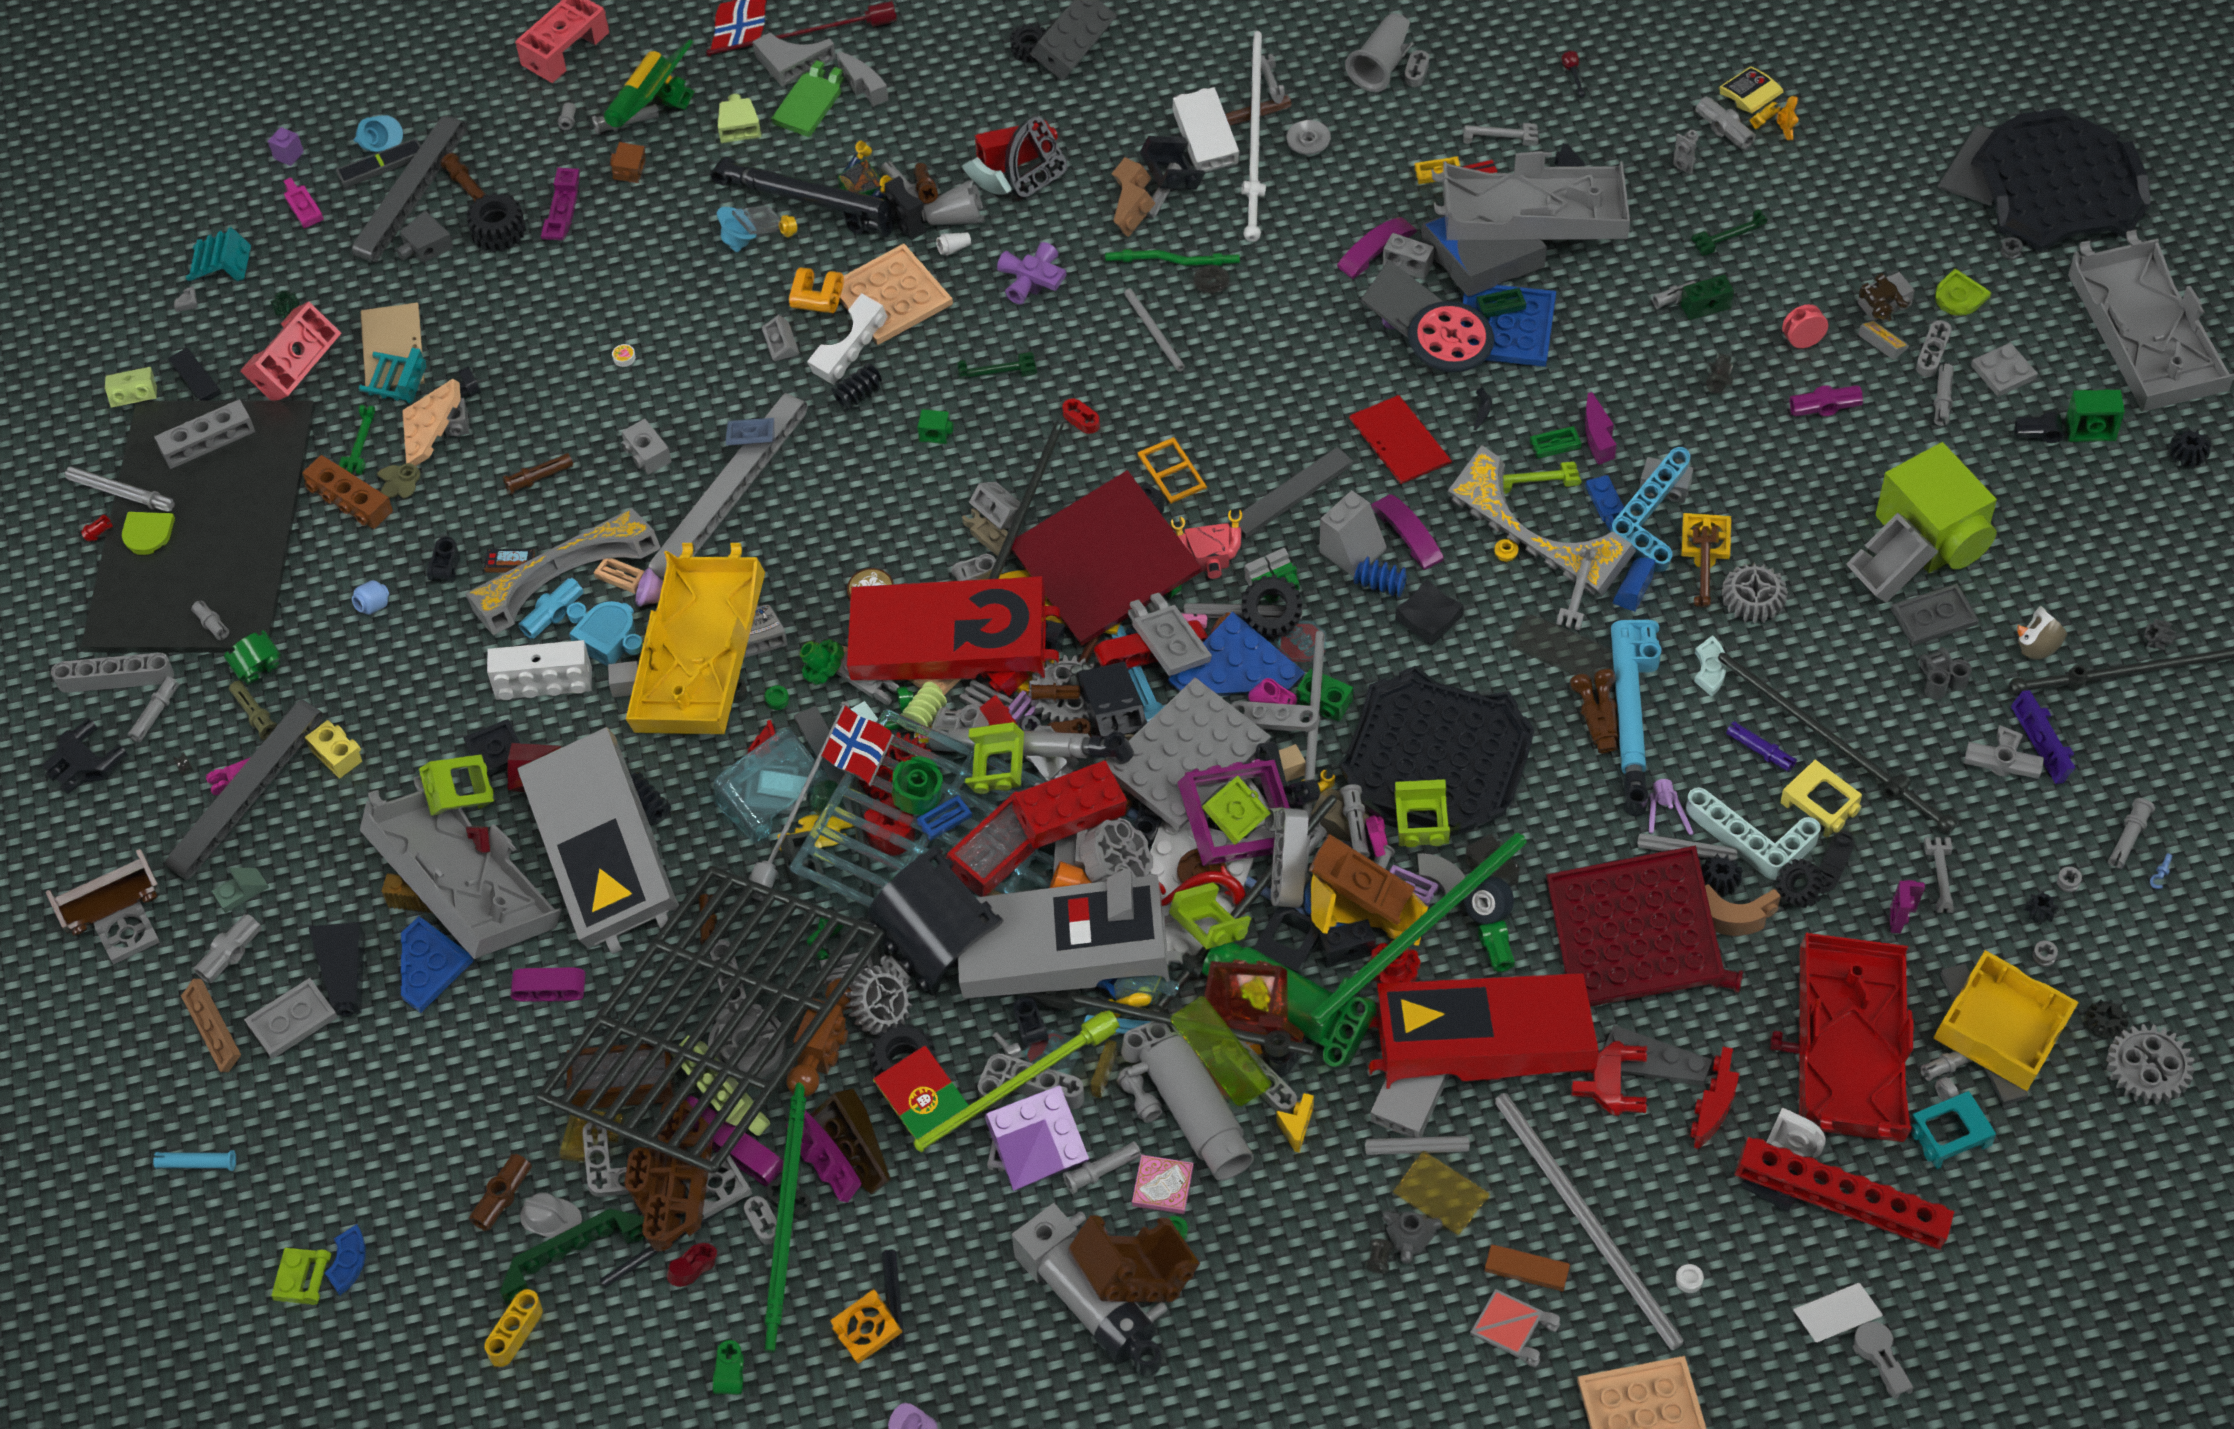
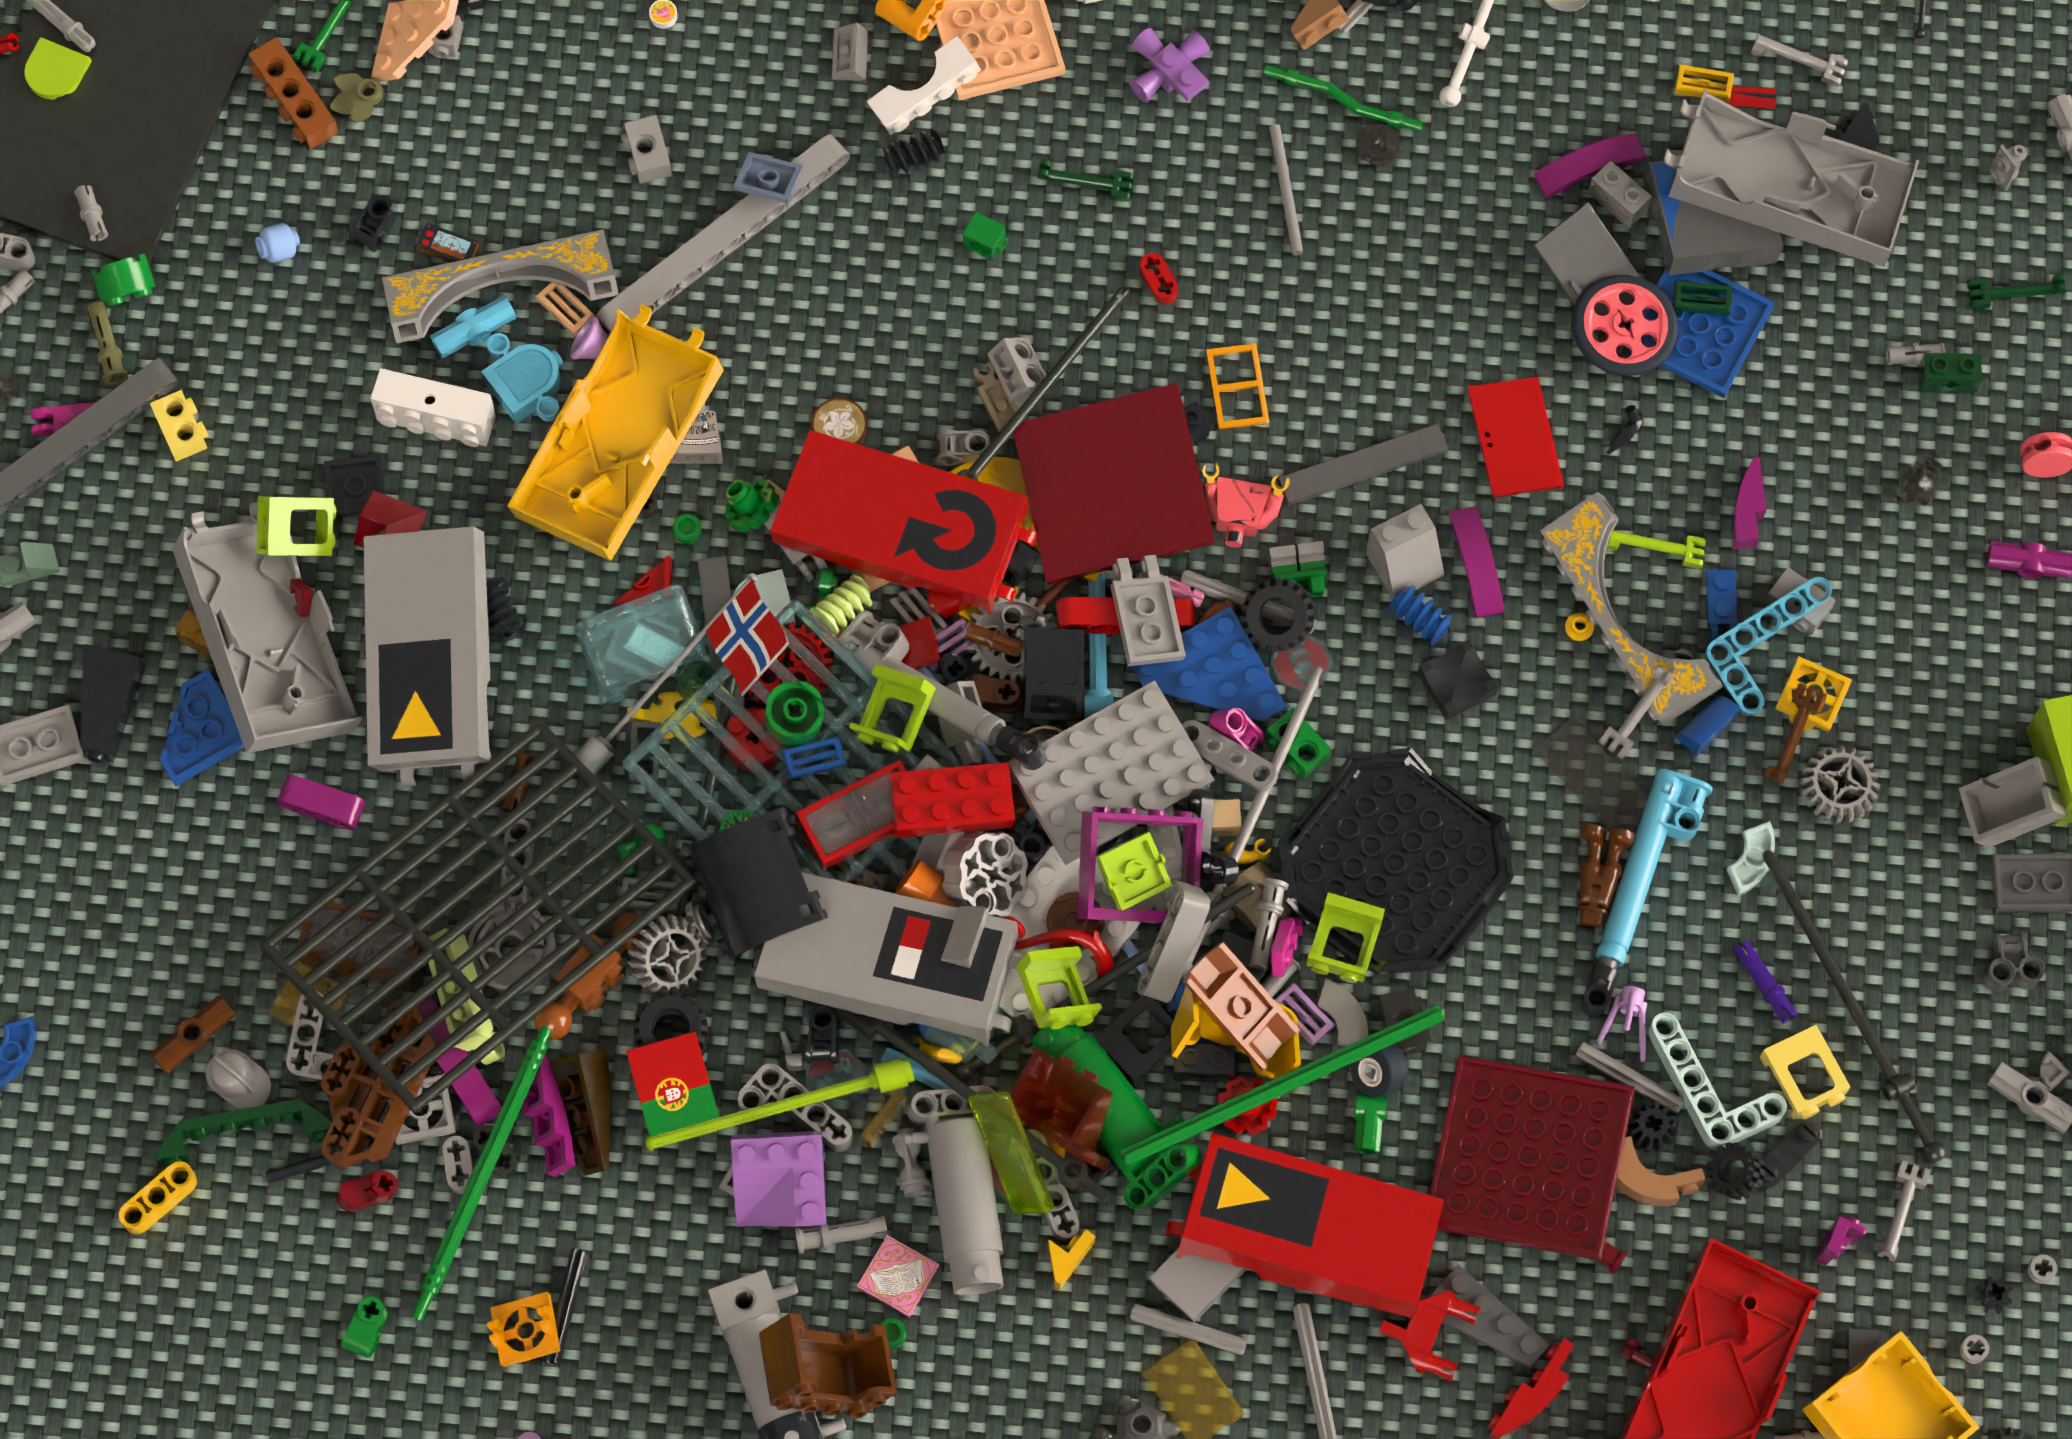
camera: 15 degrees right, 15 degrees up
reddish brown pin [502,453,573,495] -> none
light grey brick [608,661,638,698] -> none
green tile [1529,426,1582,459] -> none

